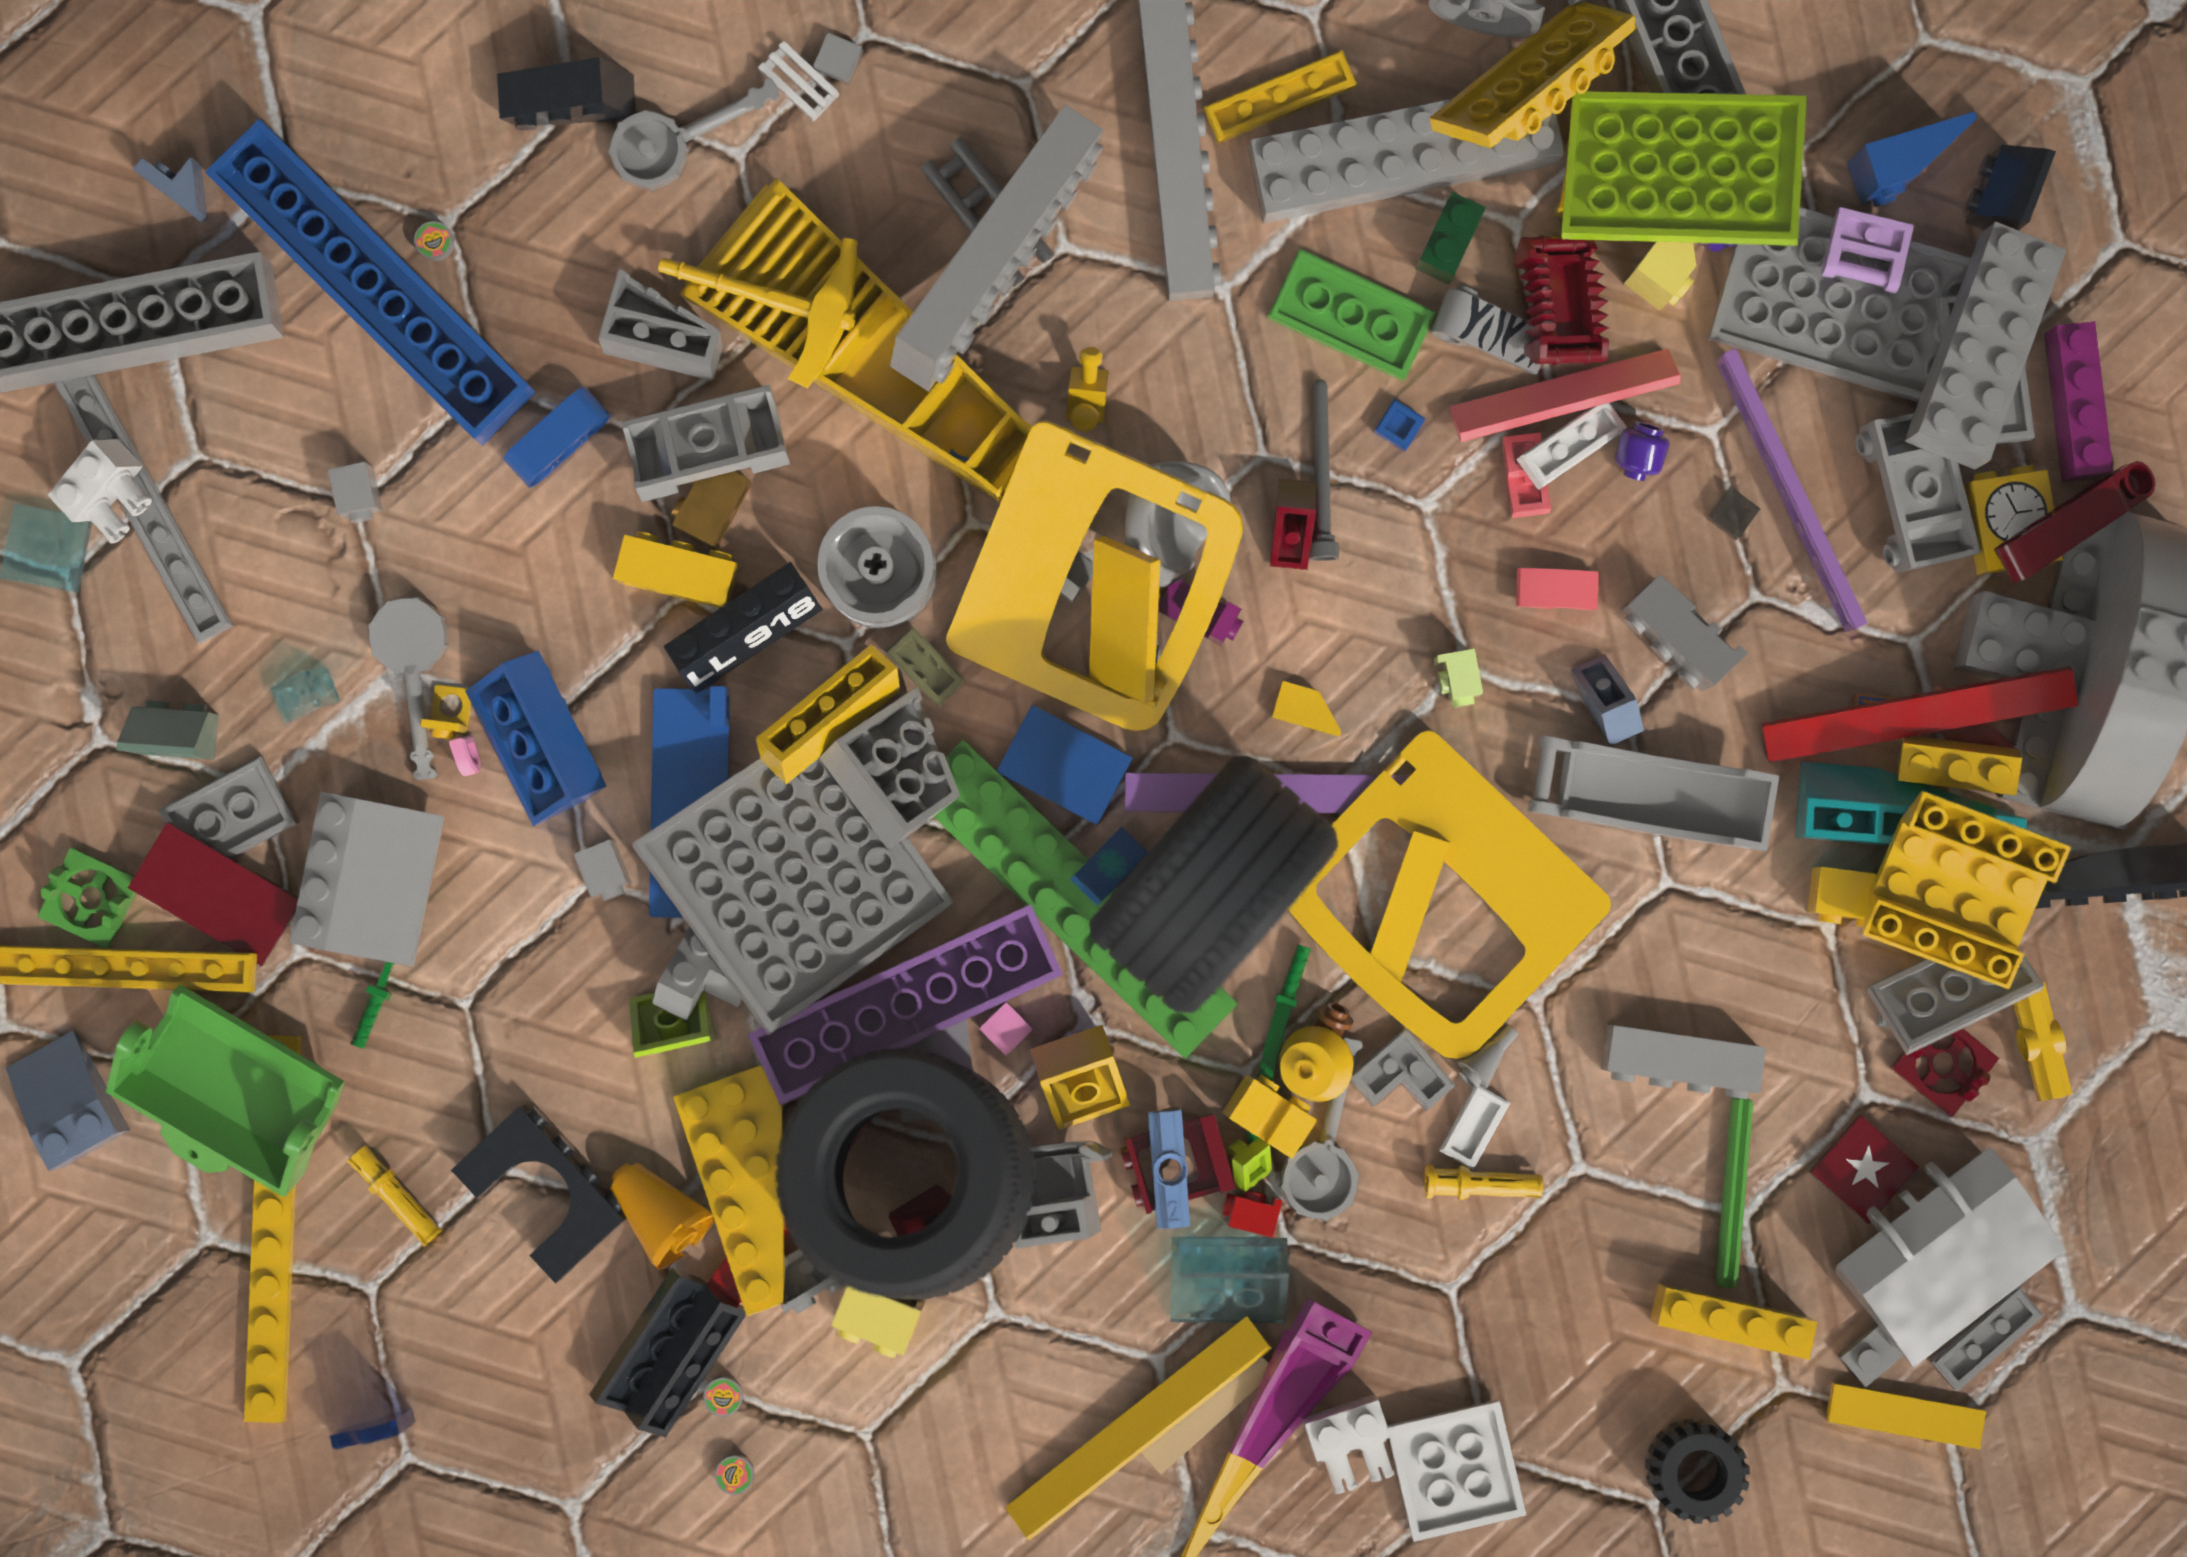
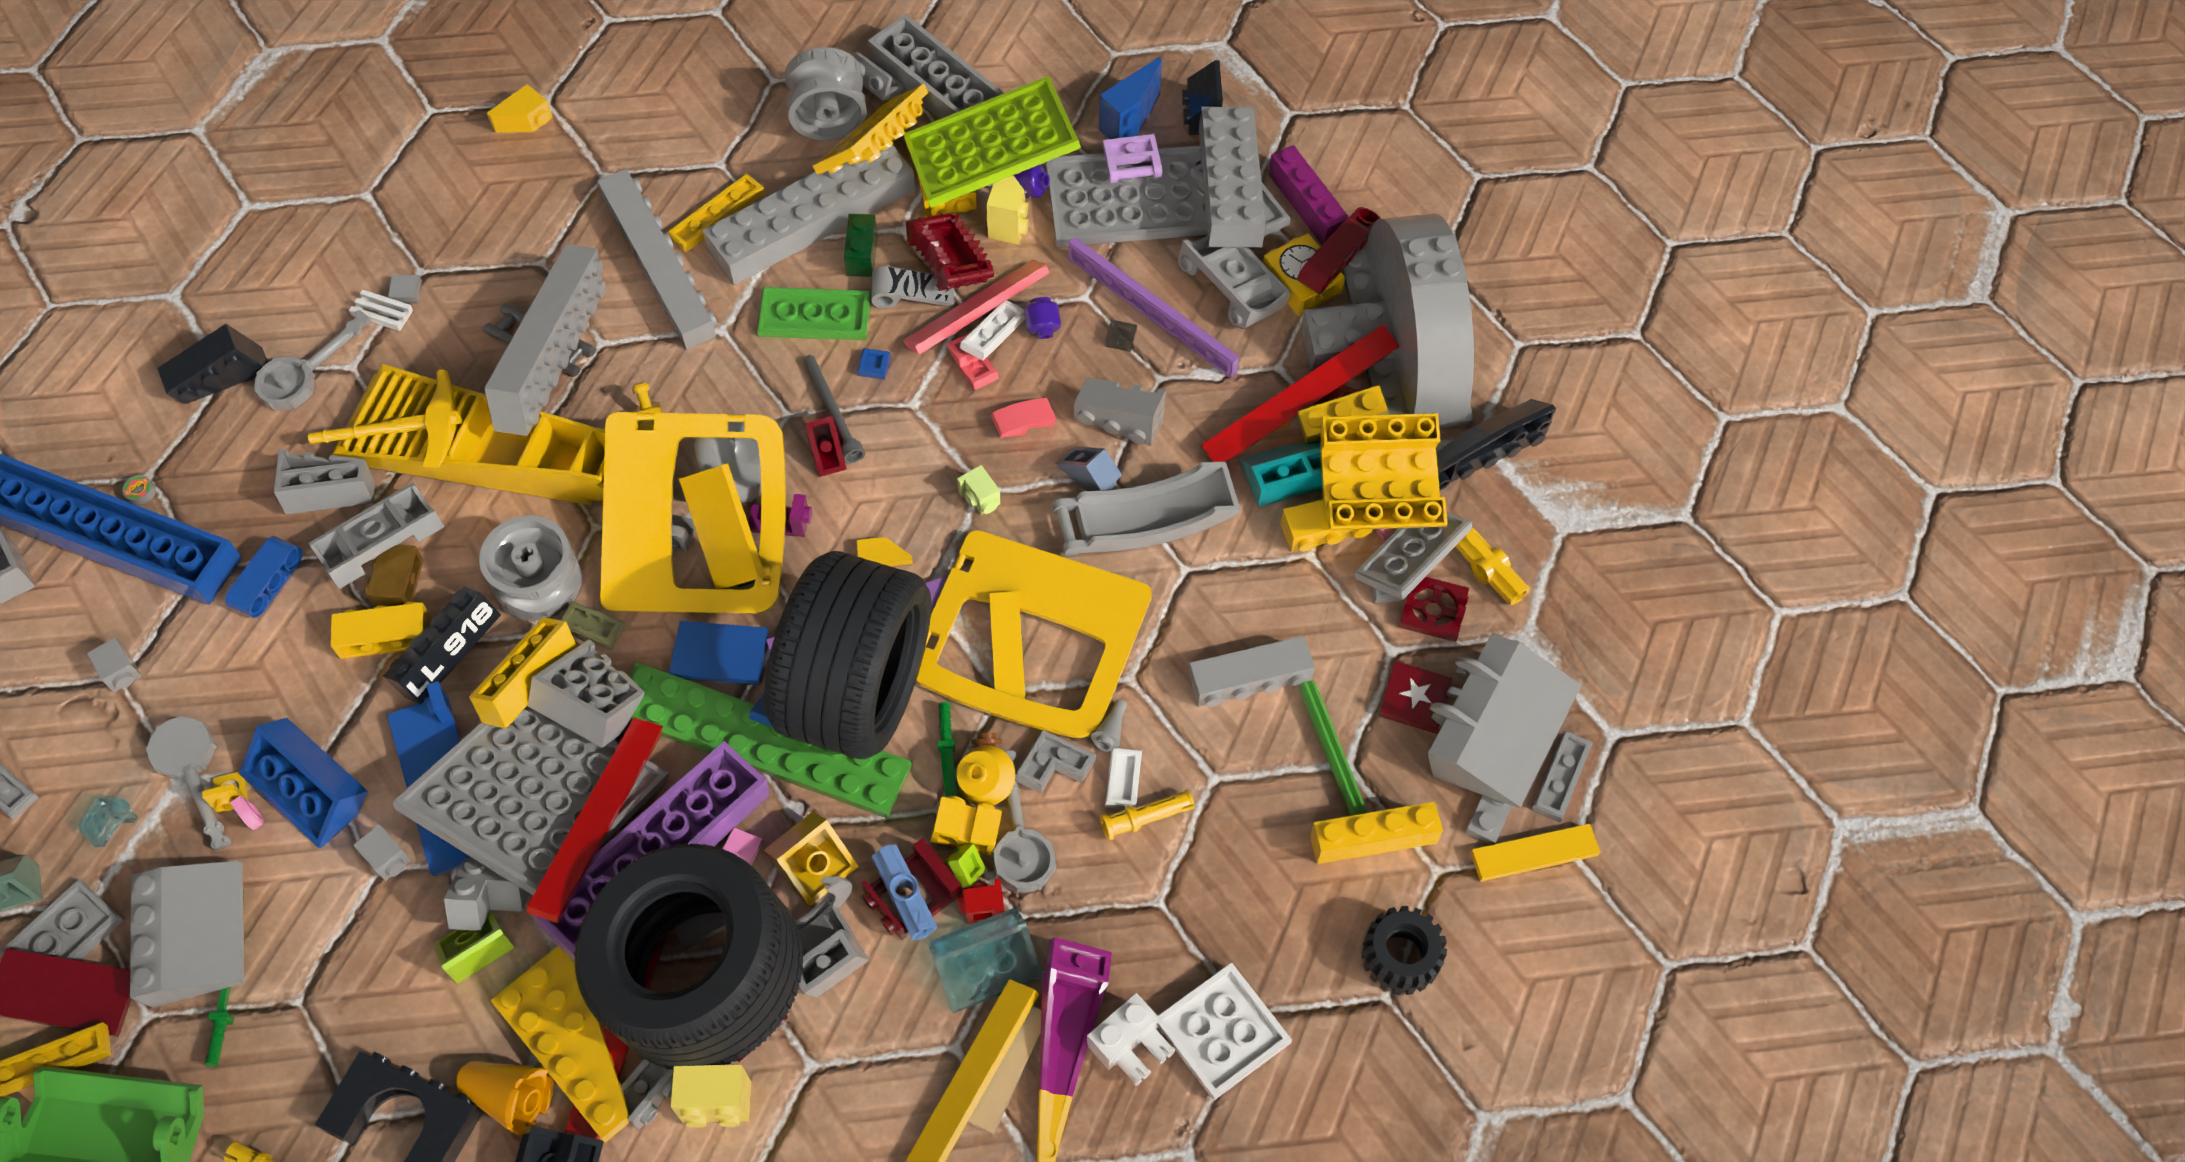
camera: 20 degrees left, 25 degrees down
none -> red tile [527,717,663,923]

